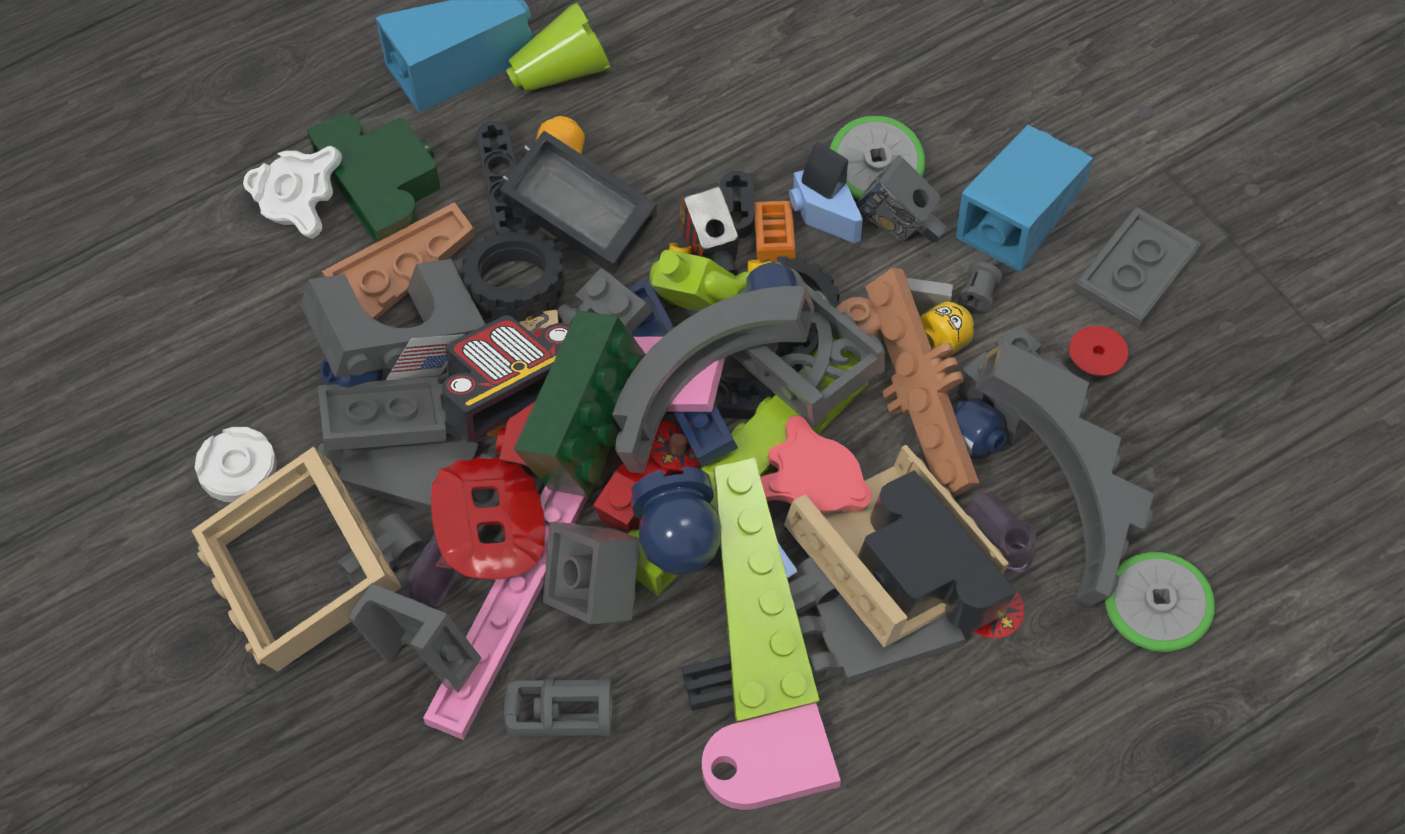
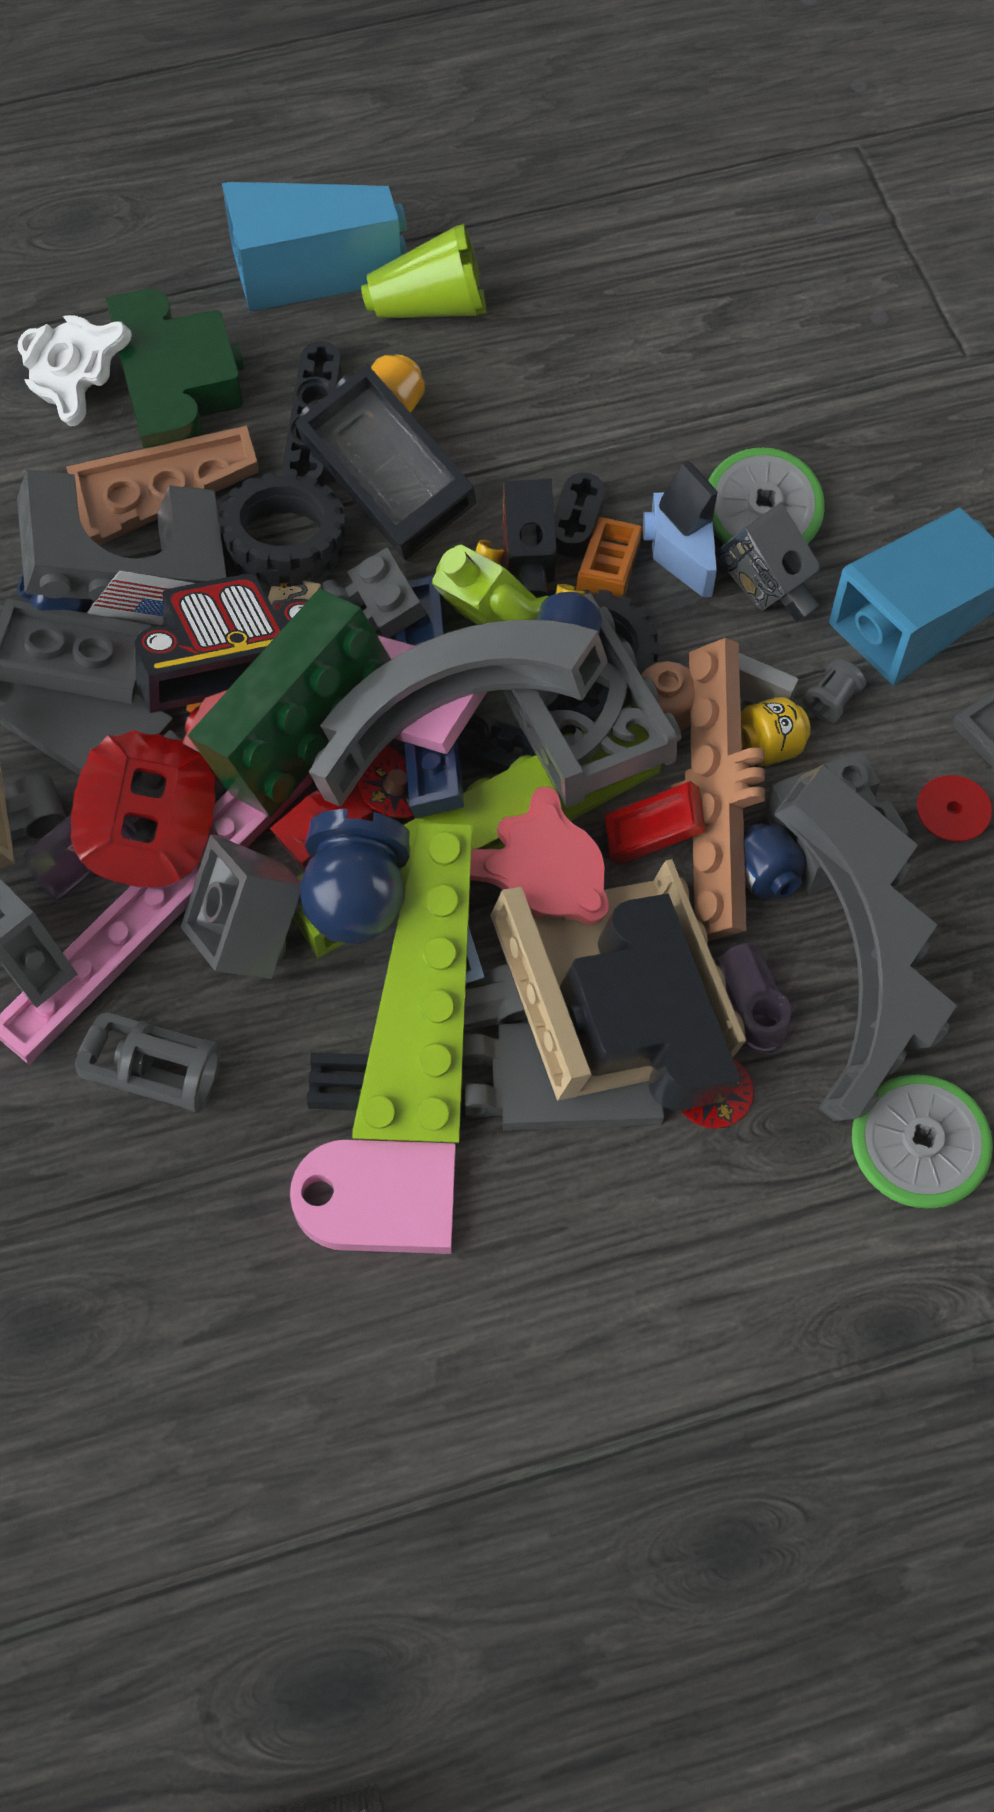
camera: 15 degrees right, 5 degrees up
none -> red tile [605,781,706,865]

